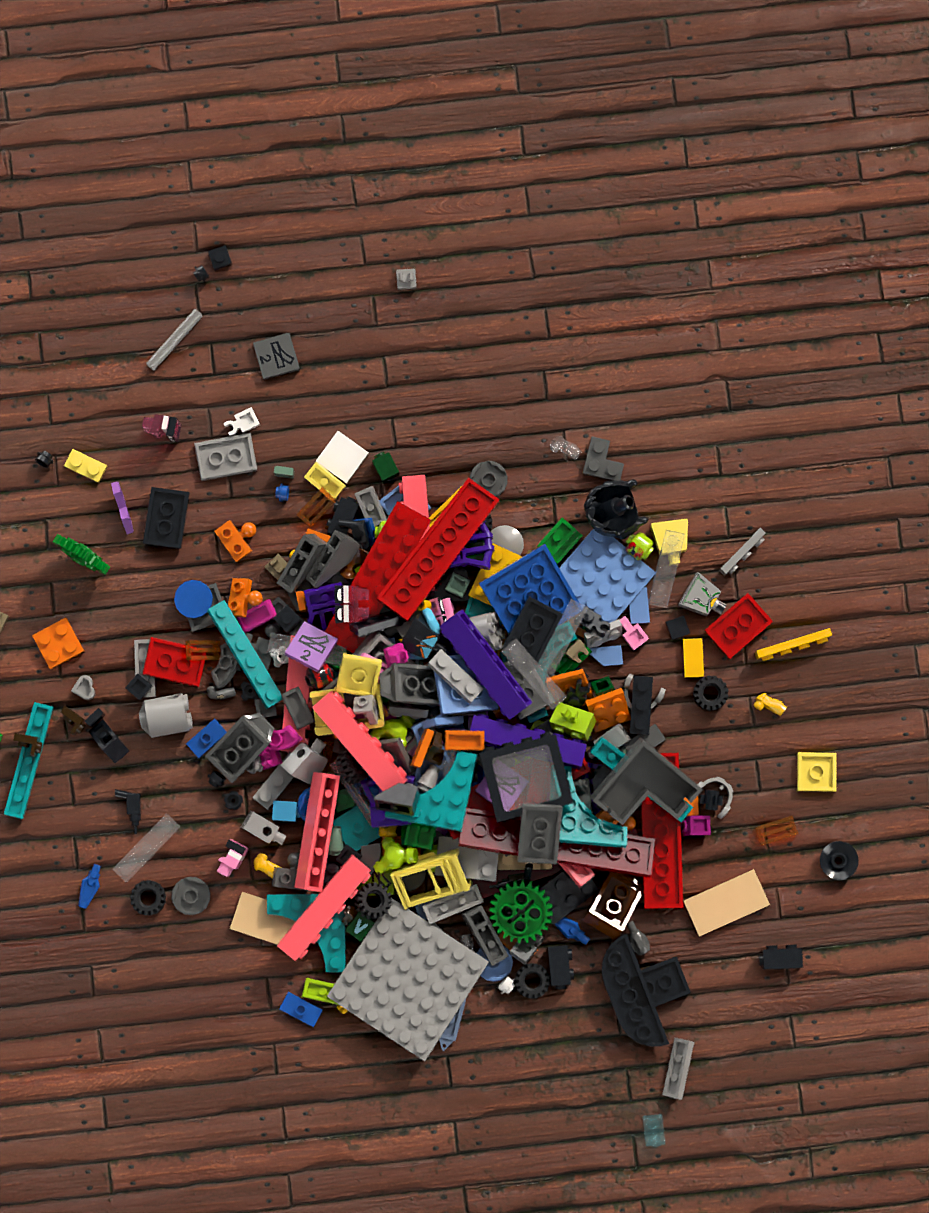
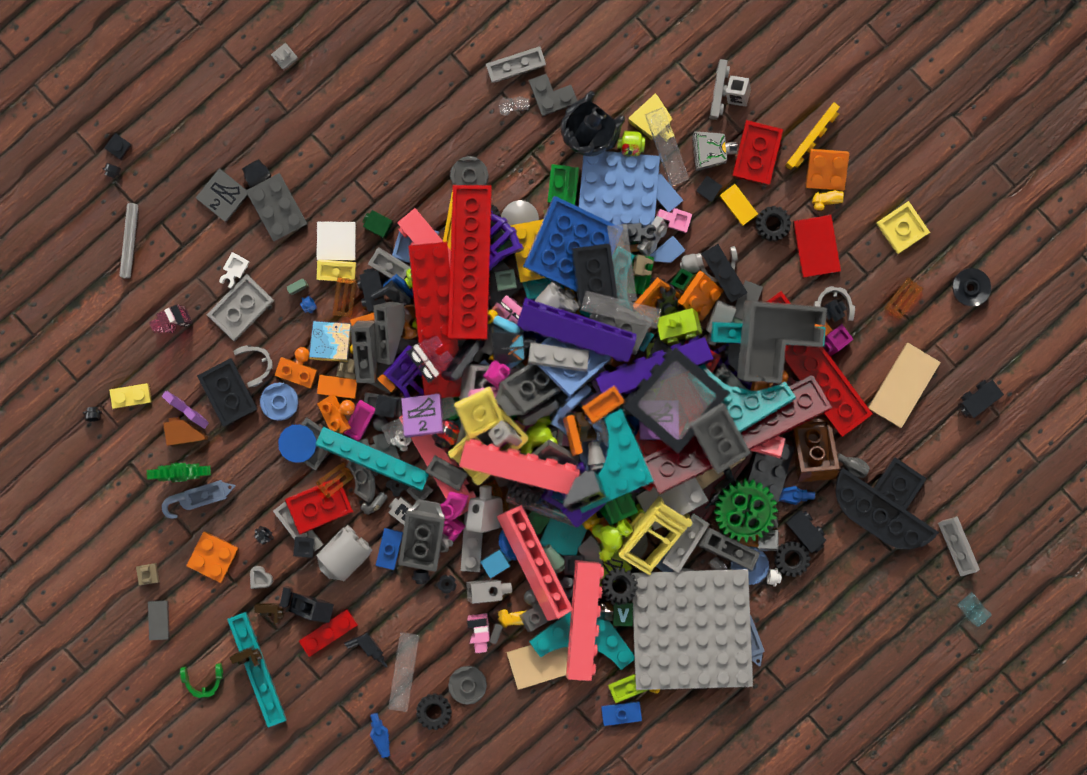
camera: 30 degrees left, 5 degrees up
none -> sand blue plate [162,480,236,519]
none -> dark orange slope [163,417,208,446]
none -> light grey piece [233,345,273,388]
none -> black piece [242,159,272,188]
none -> dark grey plate [246,173,308,242]
none -> black plate [254,526,274,544]
none -> medium blue tile [260,383,299,421]
none -> red plate [299,609,358,657]
none -> tile [309,321,352,362]
none -> orange tile [317,375,358,399]
none -> light grey brick [388,497,413,525]
none -> light grey plate [486,46,546,83]
none -> dark grey tile [489,622,503,644]
none -> light grey piece [680,254,700,273]
none -> light grey brick [726,75,751,106]
none -> red tile [793,215,841,278]
none -> orange plate [806,149,849,190]

